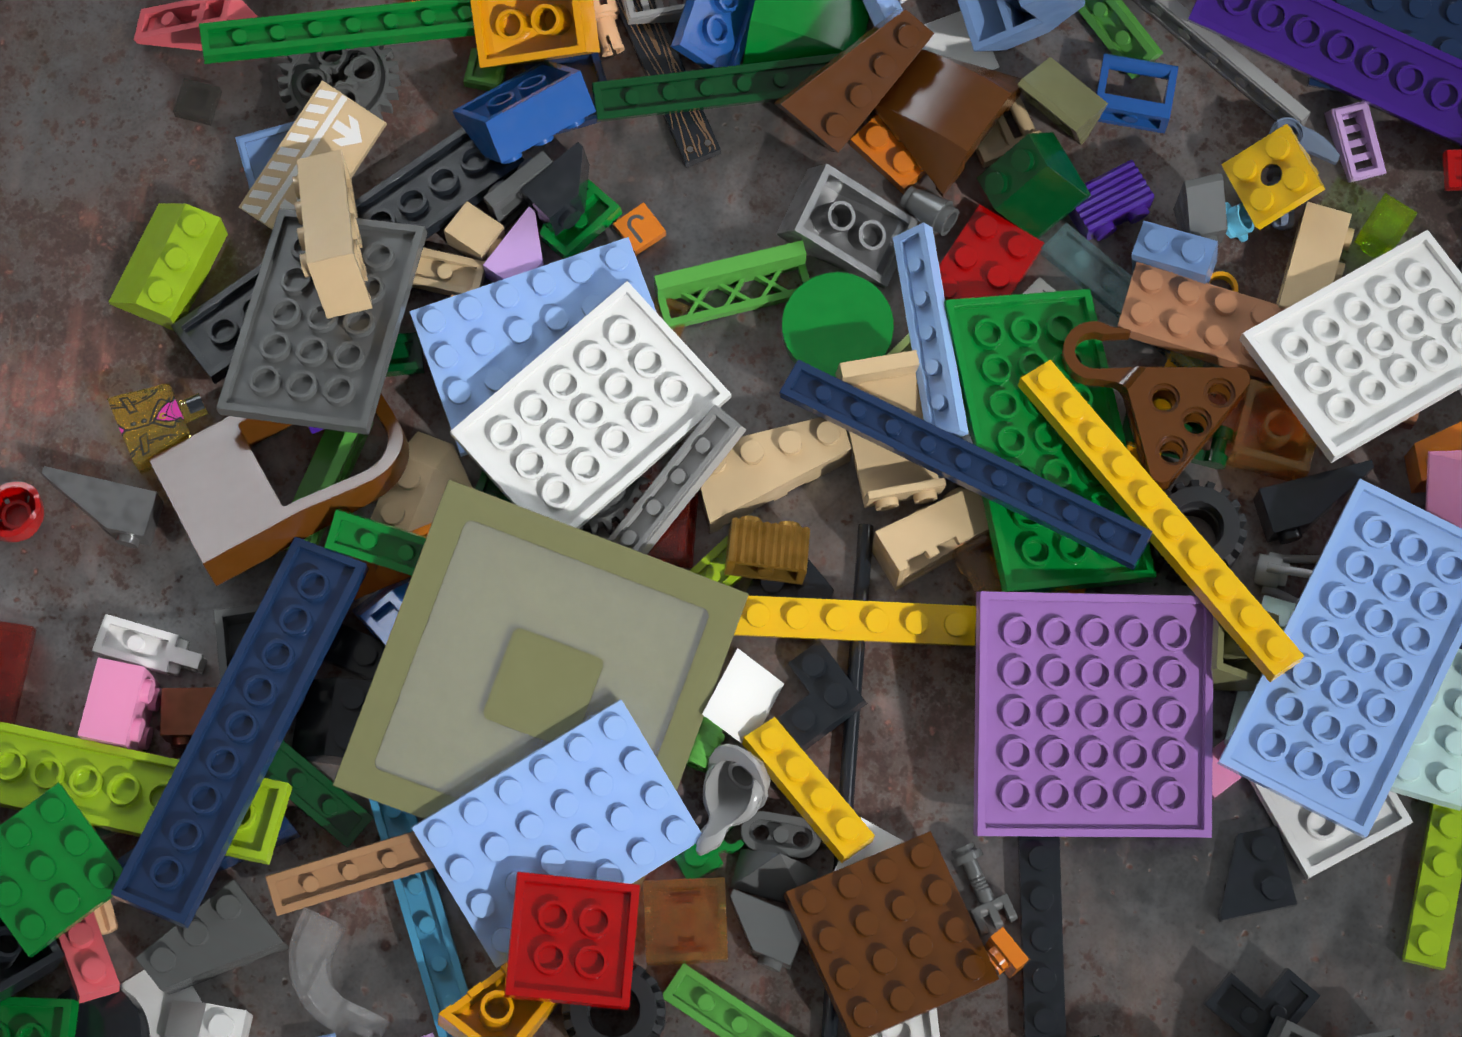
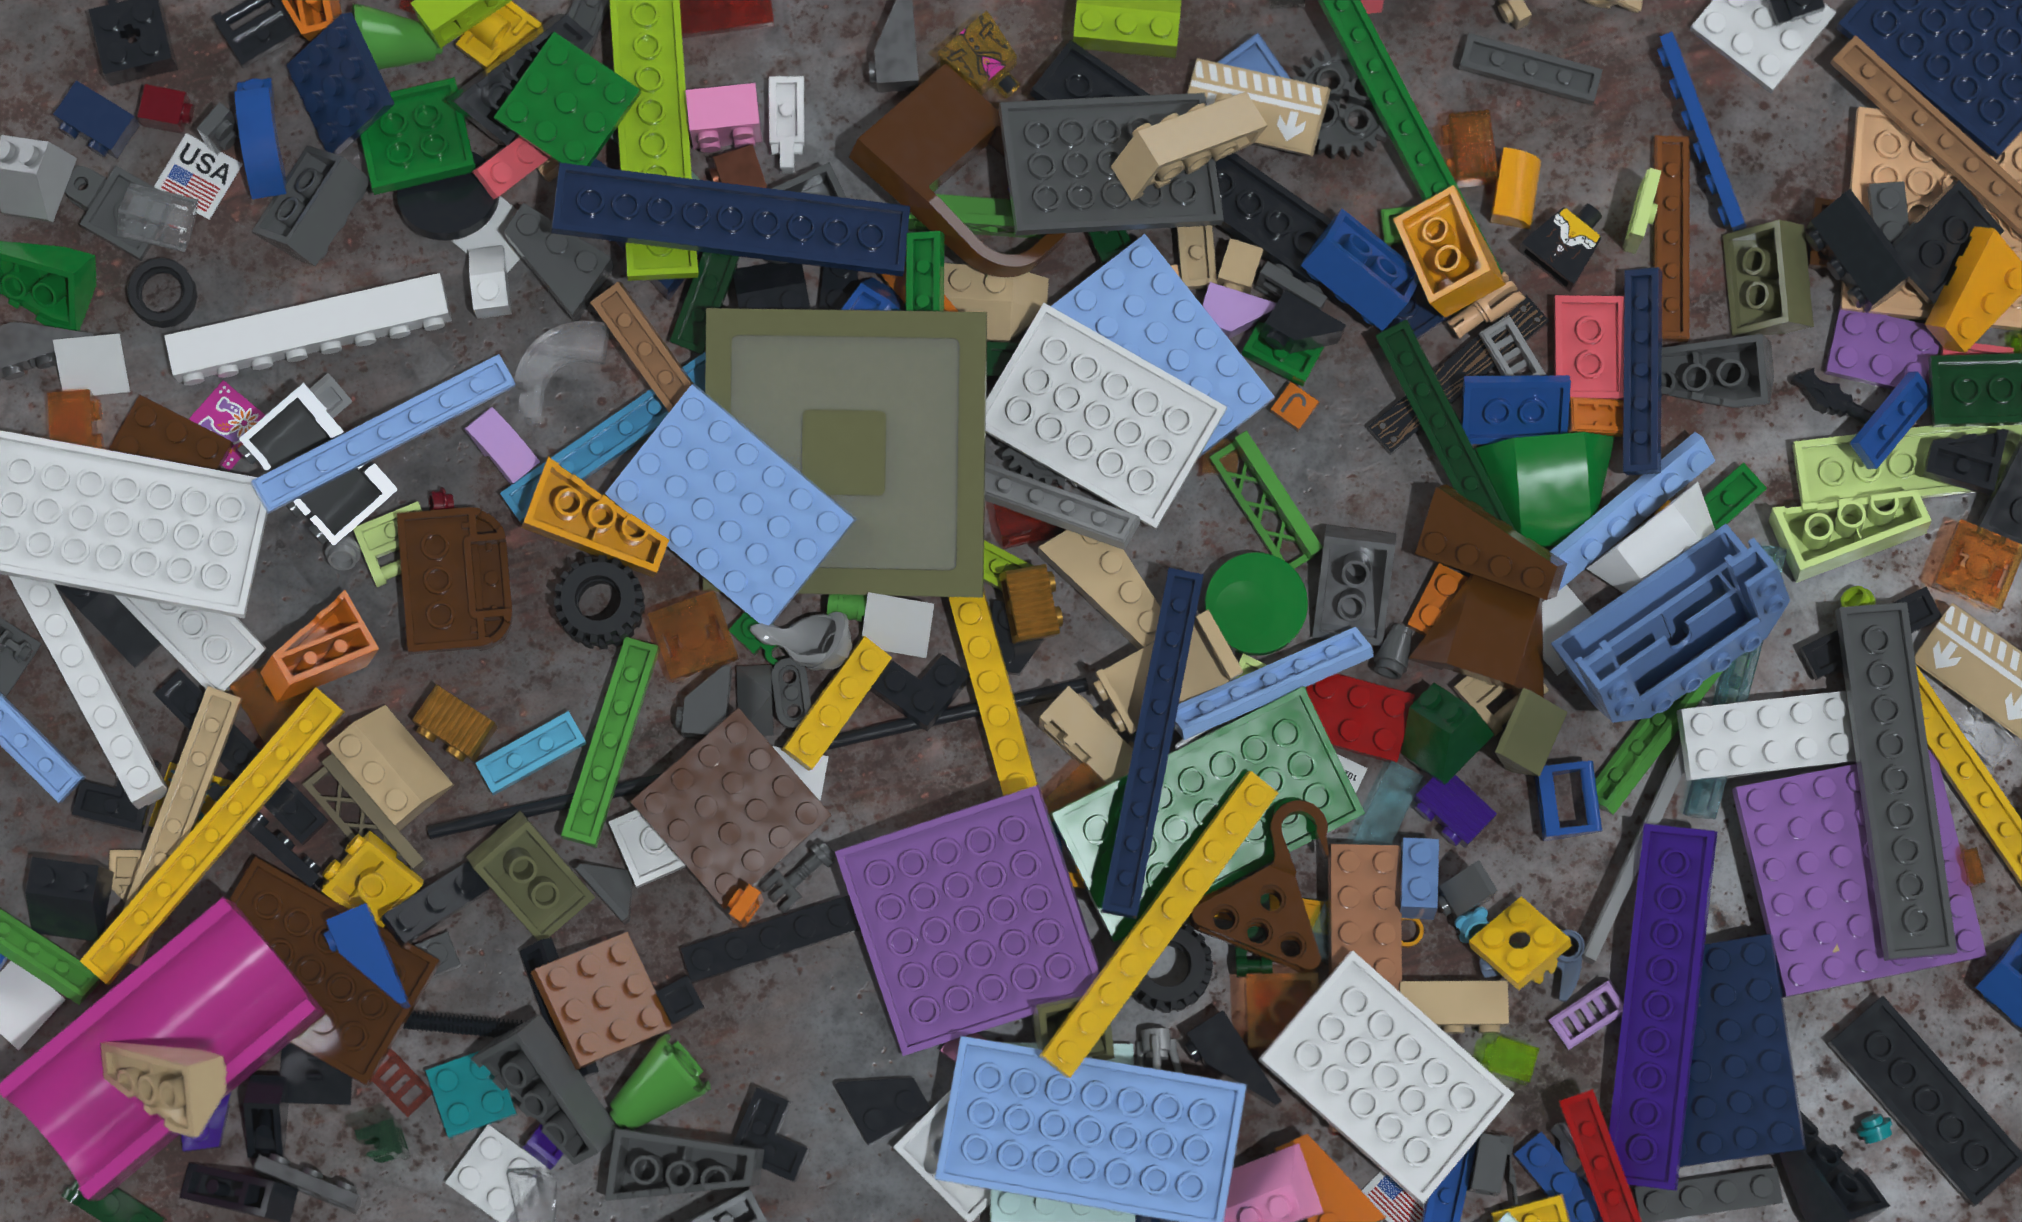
camera: 70 degrees right, 5 degrees up
red plate [504,872,640,1010] -> none

